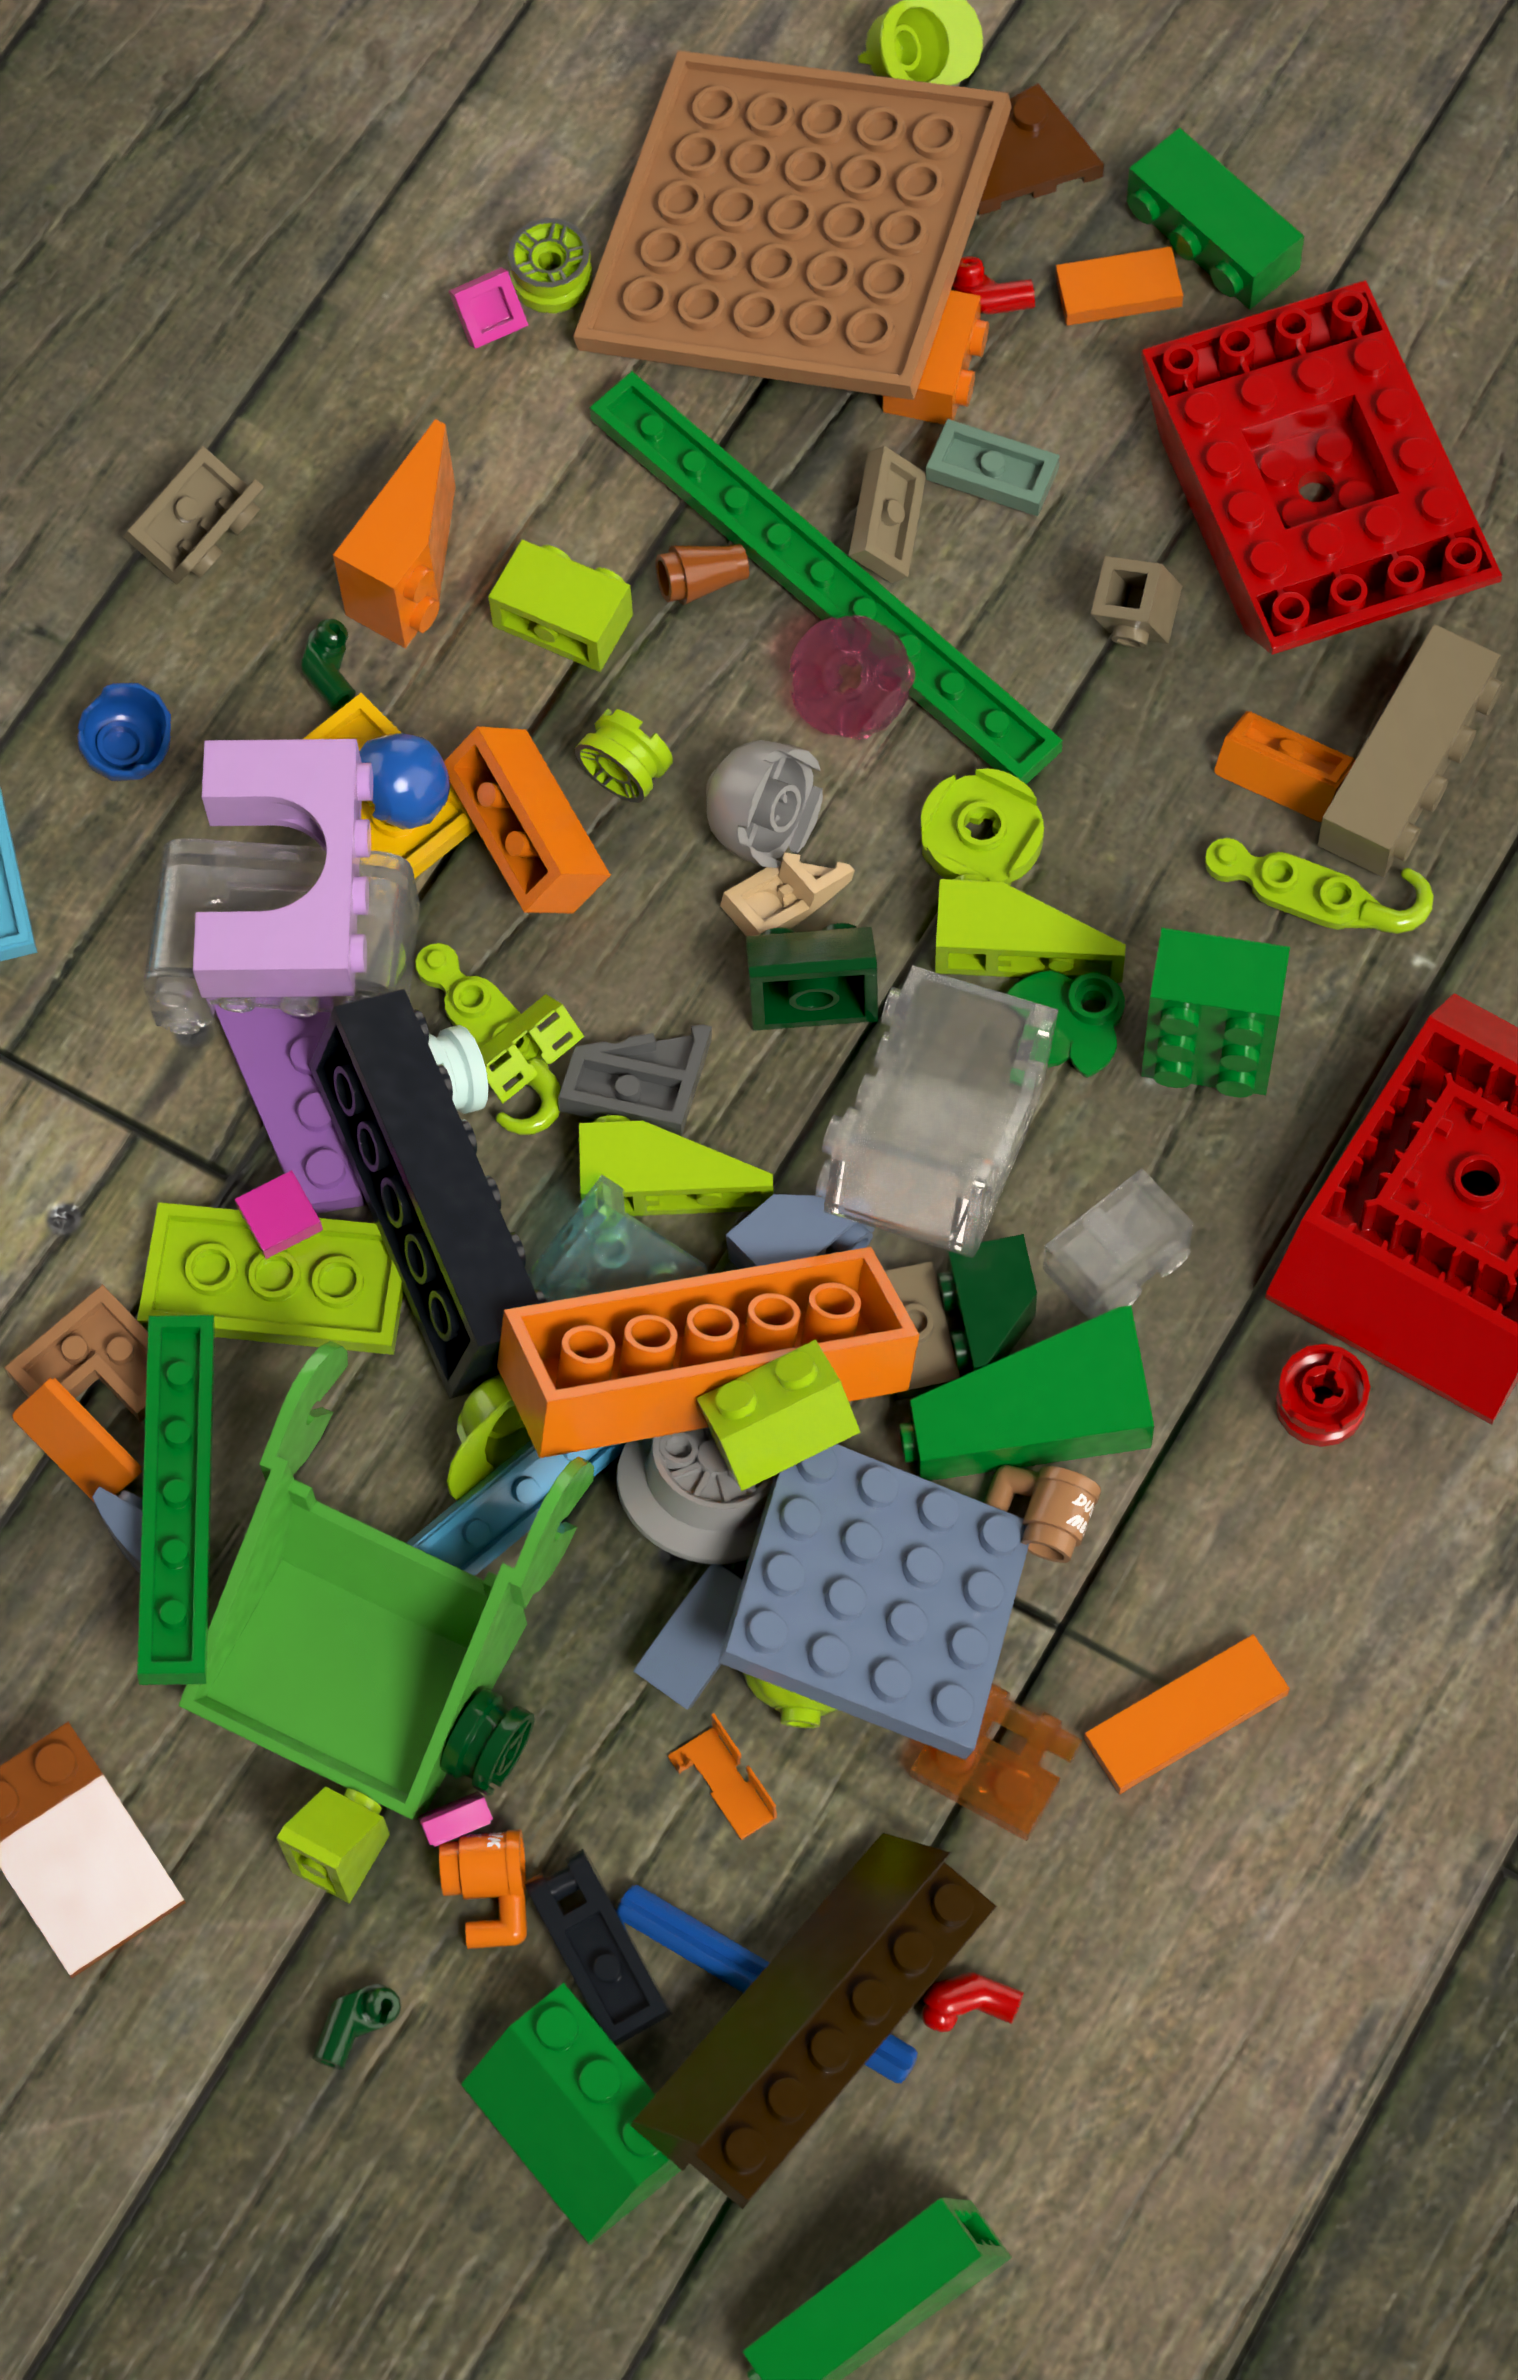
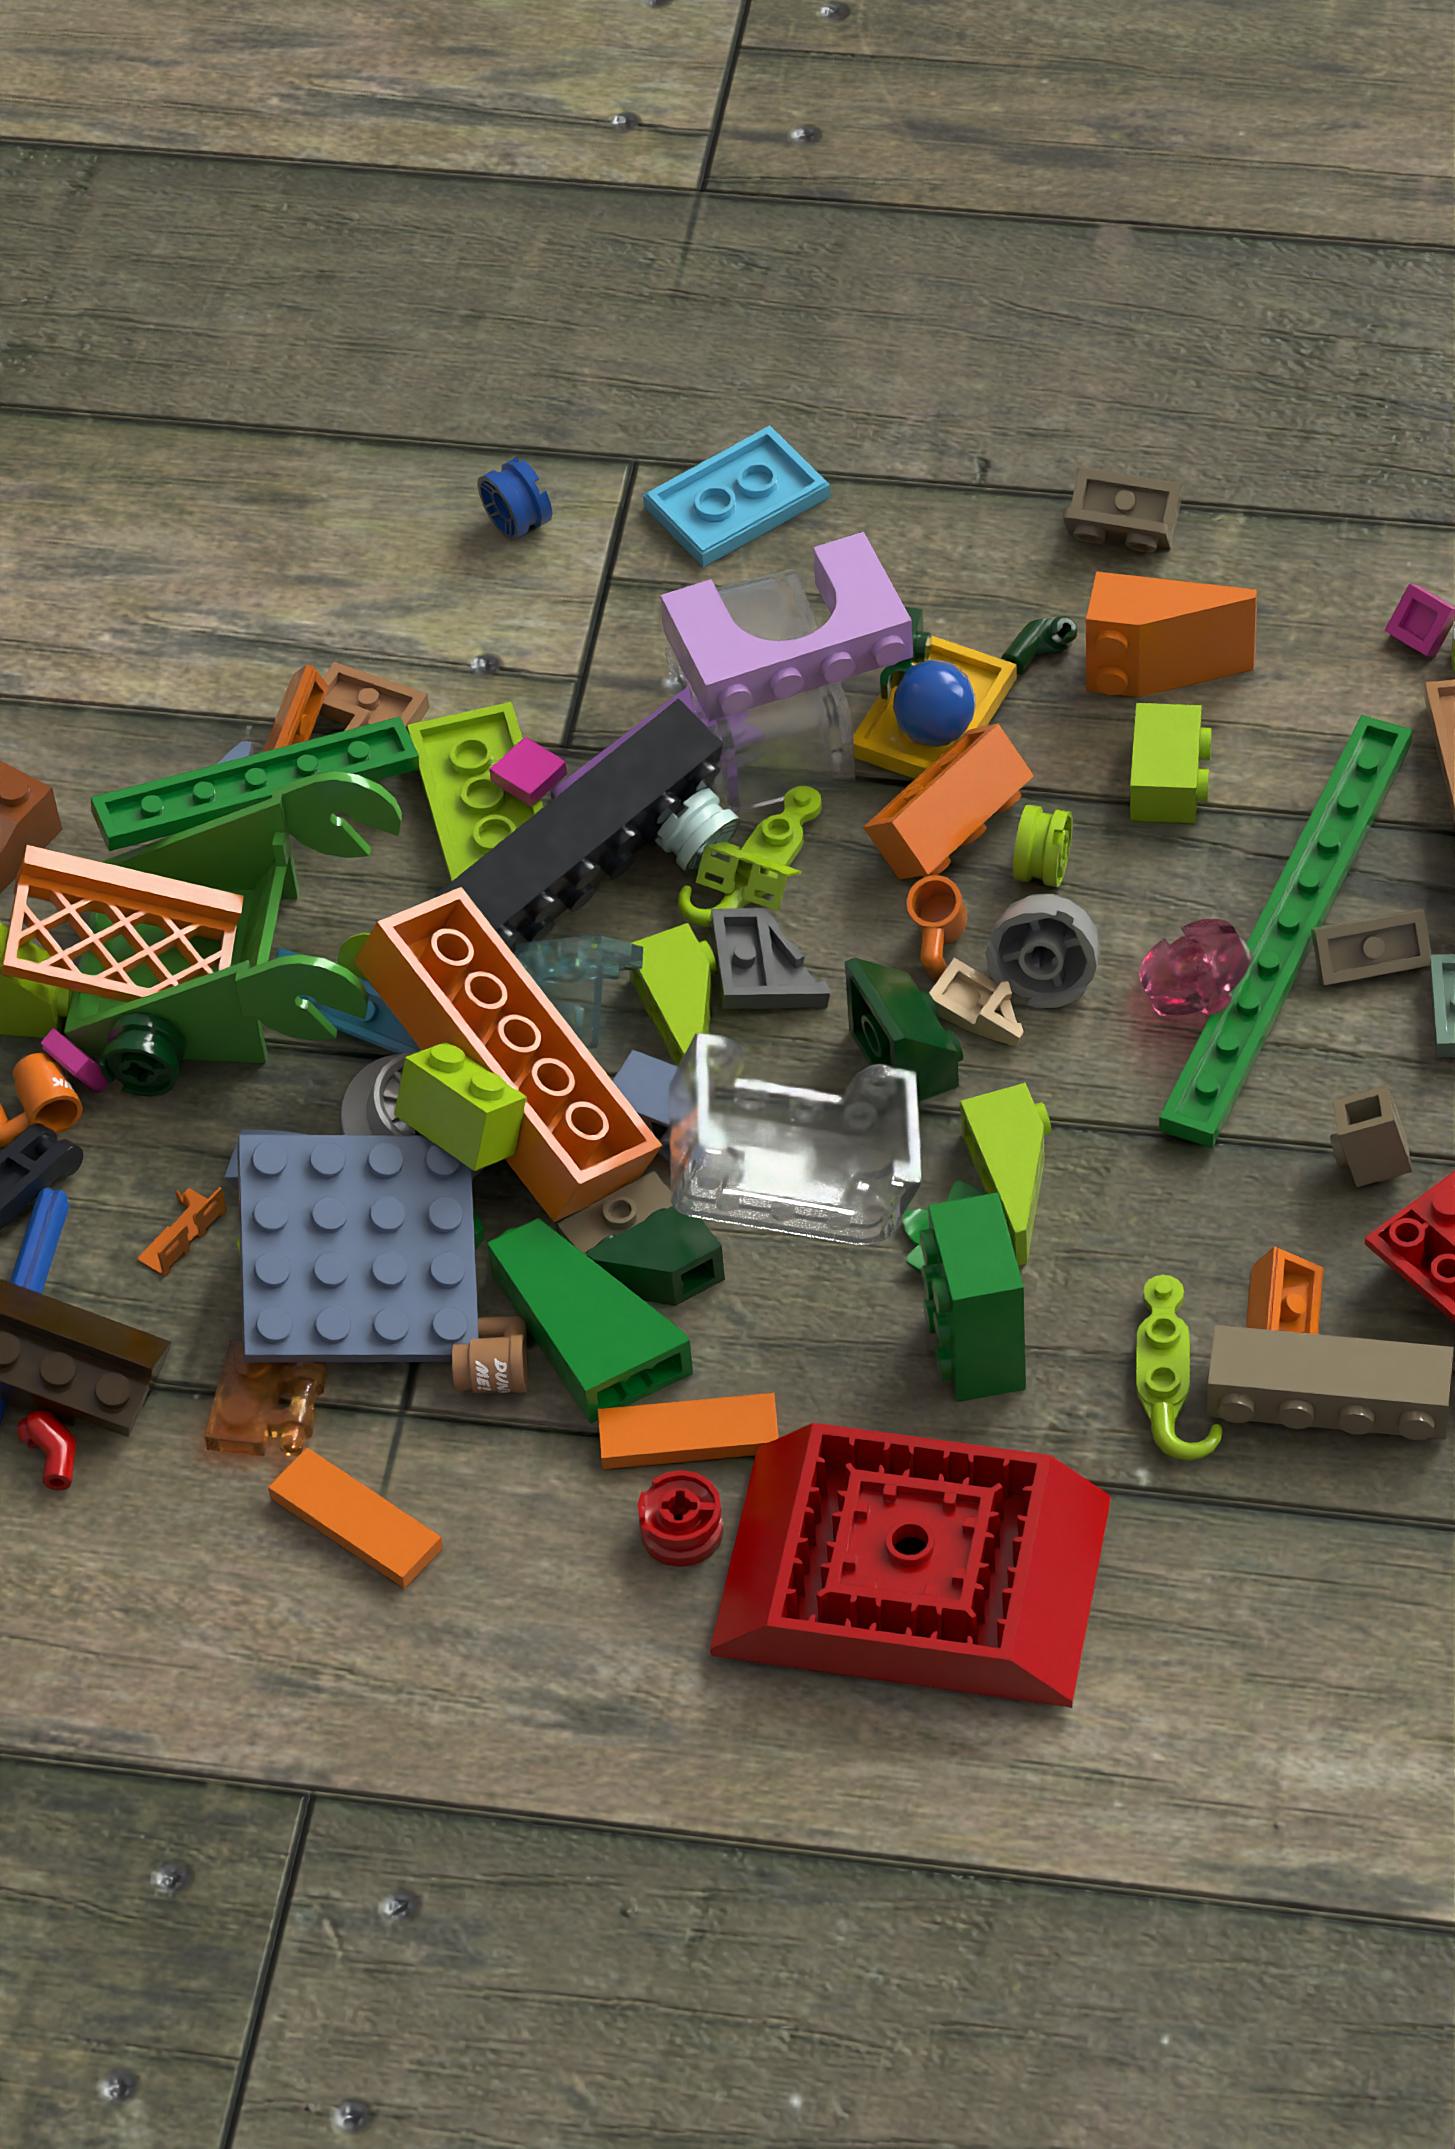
camera: 70 degrees right, 15 degrees down
blue hair [77,683,171,782] -> none
dark orange cone [655,544,749,605] -> none
lime plate [920,768,1044,885] -> none
clear brick [1043,1168,1193,1319] -> none
none -> orange fence [0,845,244,1003]
none -> orange tile [598,1393,779,1470]
none -> orange piece [906,875,968,981]

